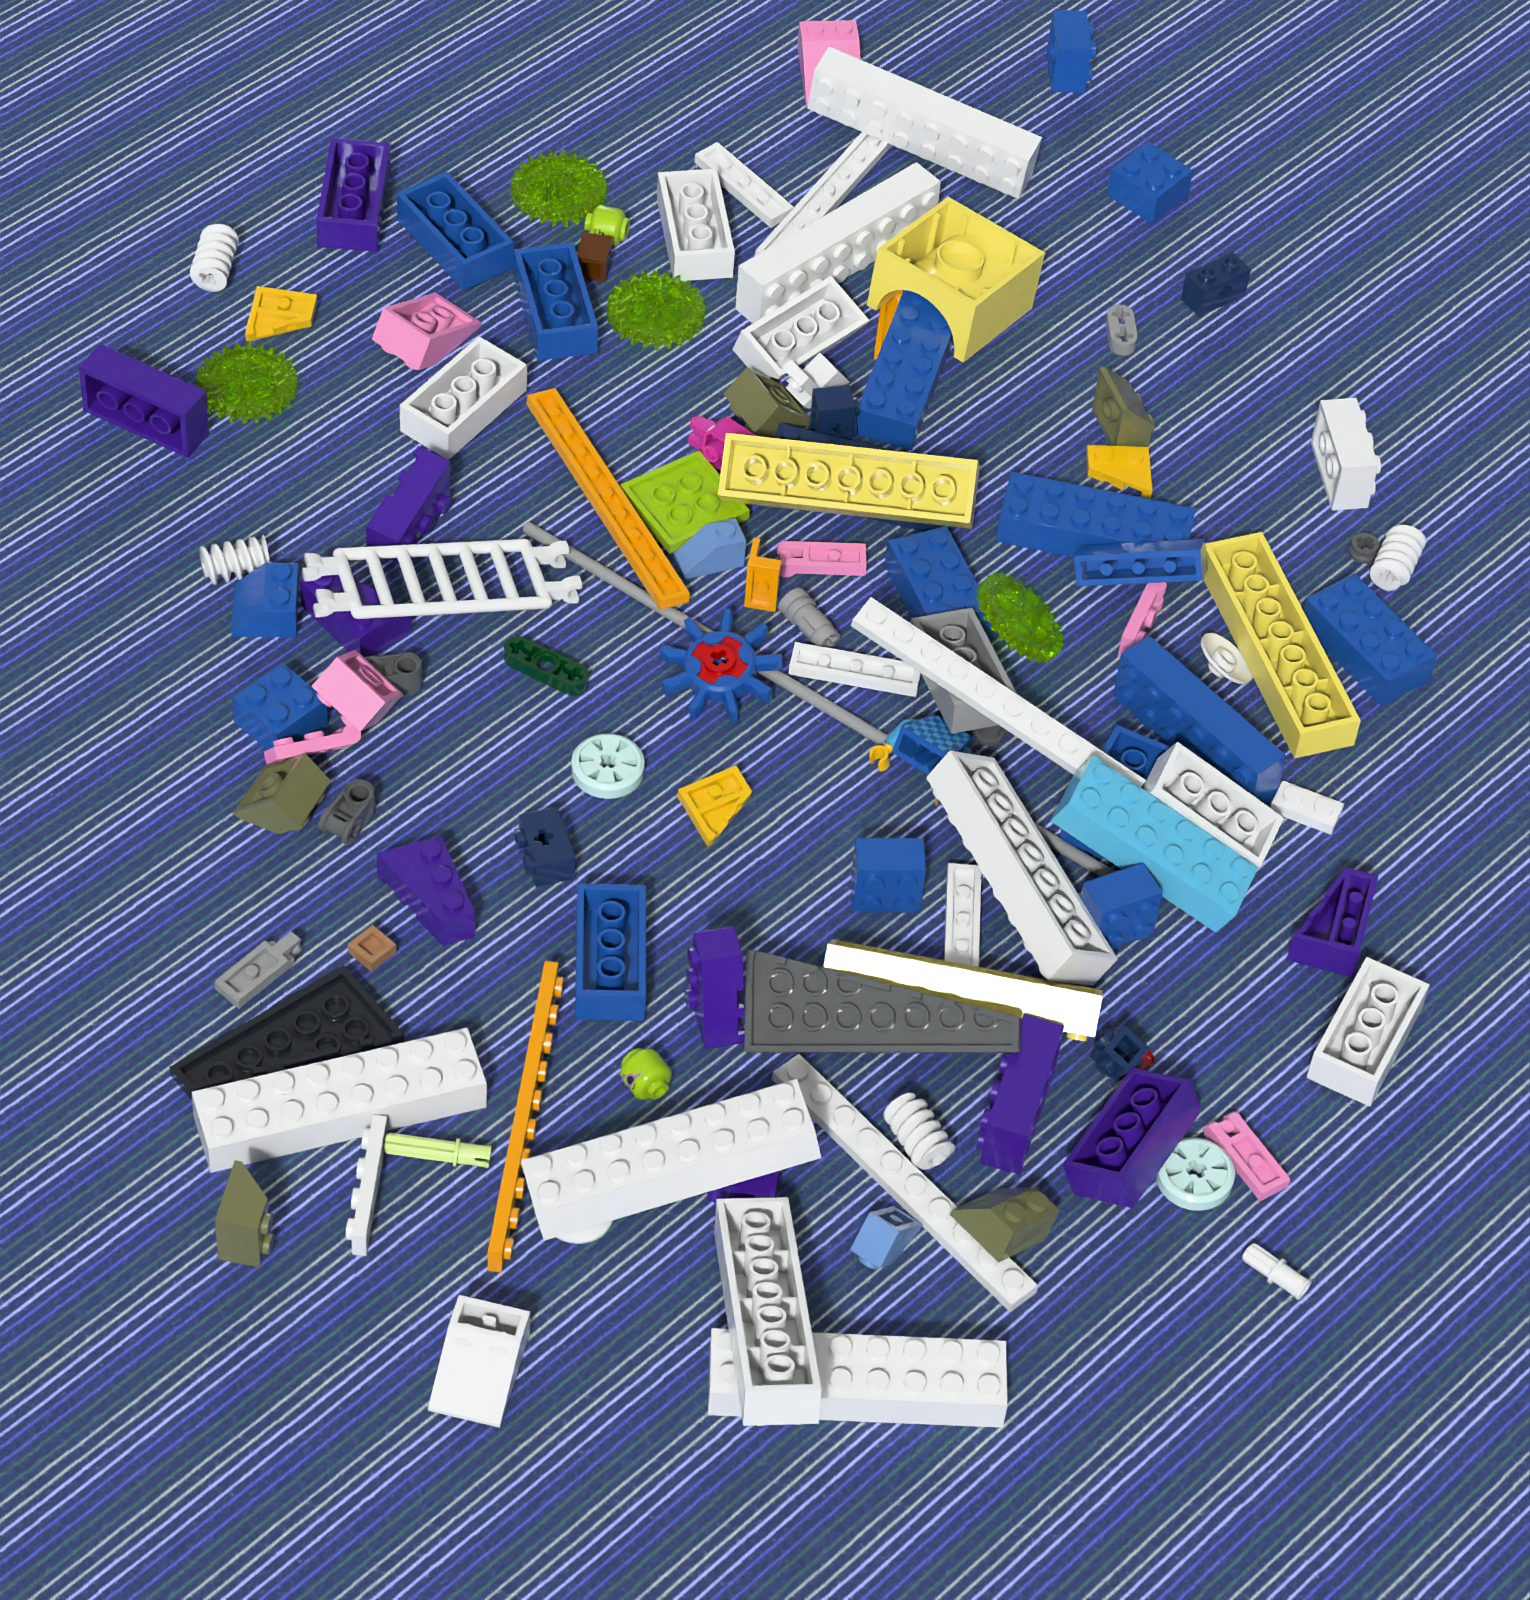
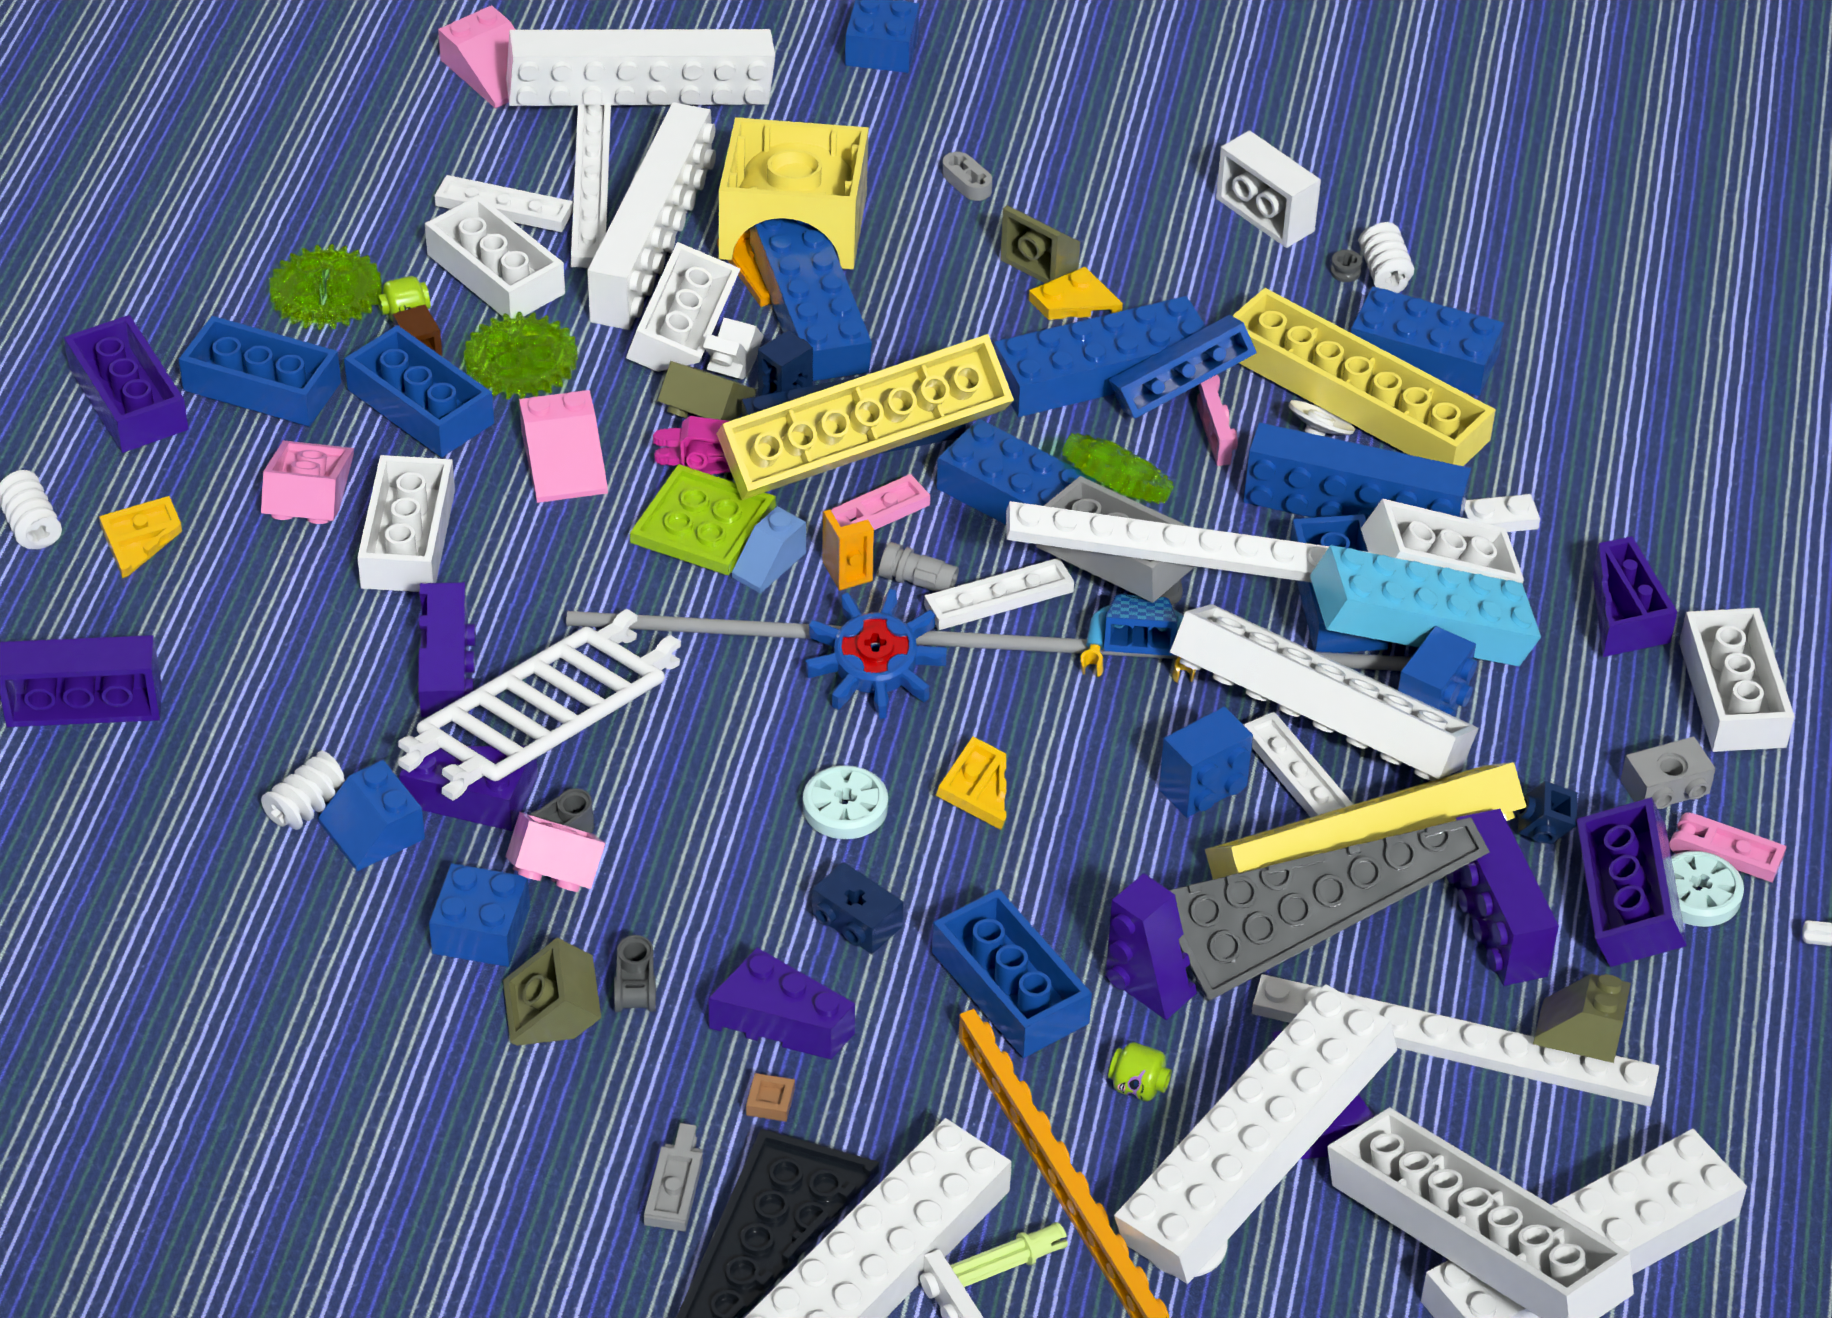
camera: 30 degrees left, 5 degrees down
clear neon green gear [196,342,297,424] -> none
bright pink plate [264,726,361,765] -> none
dark green beam [504,636,589,696] -> none
light orange plate [526,388,690,610] -> none
medium blue slope [850,1206,923,1269] -> none
white piece [884,1092,955,1170] -> none
dark blue brick [1181,252,1251,317] -> none
none -> bright pink slope [519,390,608,503]
none -> light grey brick [1620,736,1716,809]

